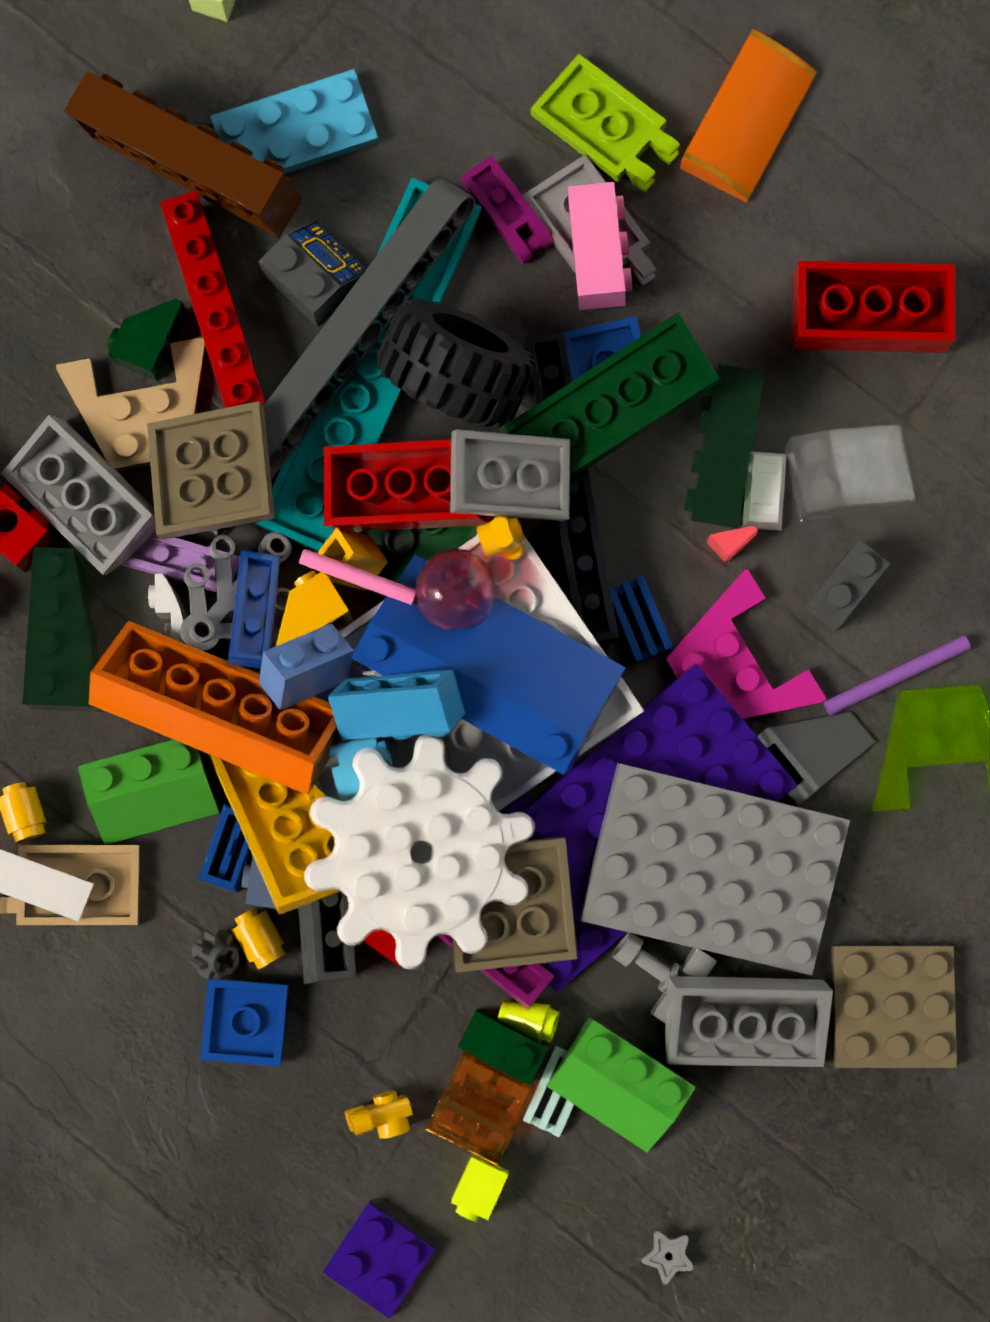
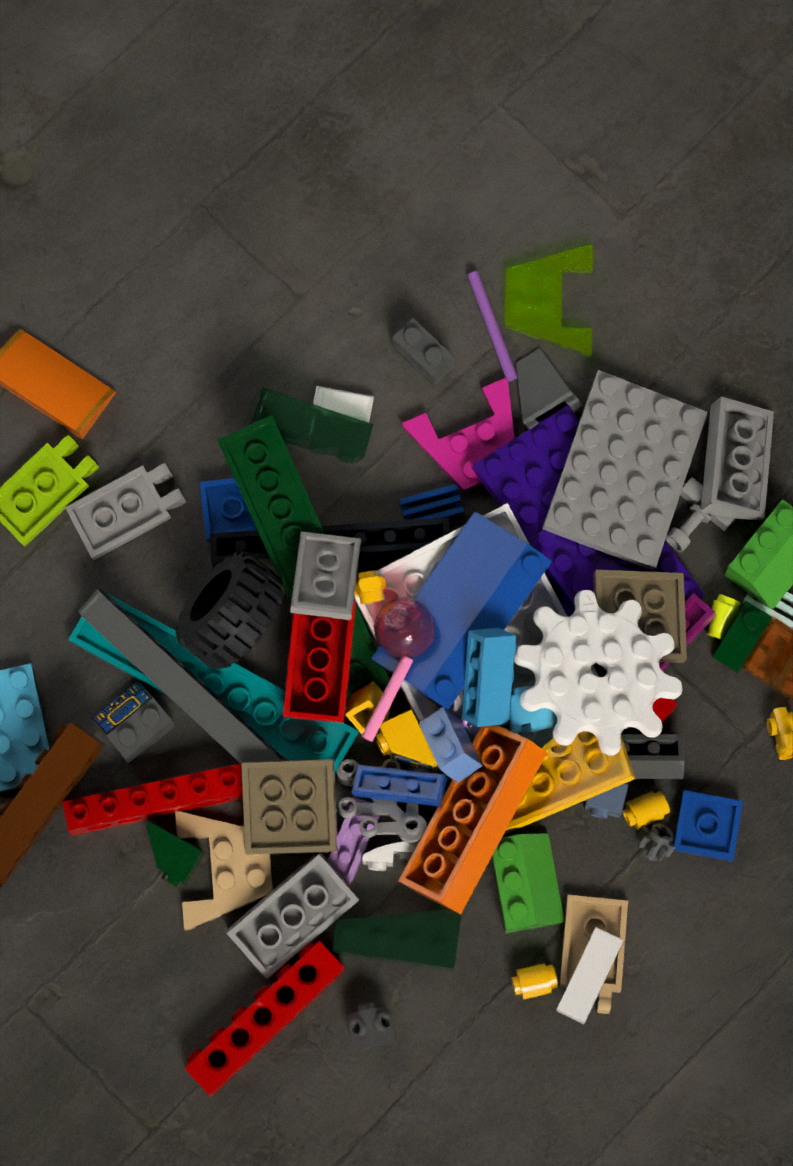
camera: 85 degrees left, 5 degrees down
blue tile [198,804,251,892] -> none
magenta plate [461,155,554,265] -> none
bright pink brick [568,182,633,310] -> none
coral slope [706,526,758,563] -> none
clear slope [785,425,915,522] -> none
red brick [792,261,955,353] -> none
dark tan plate [831,946,957,1068] -> none

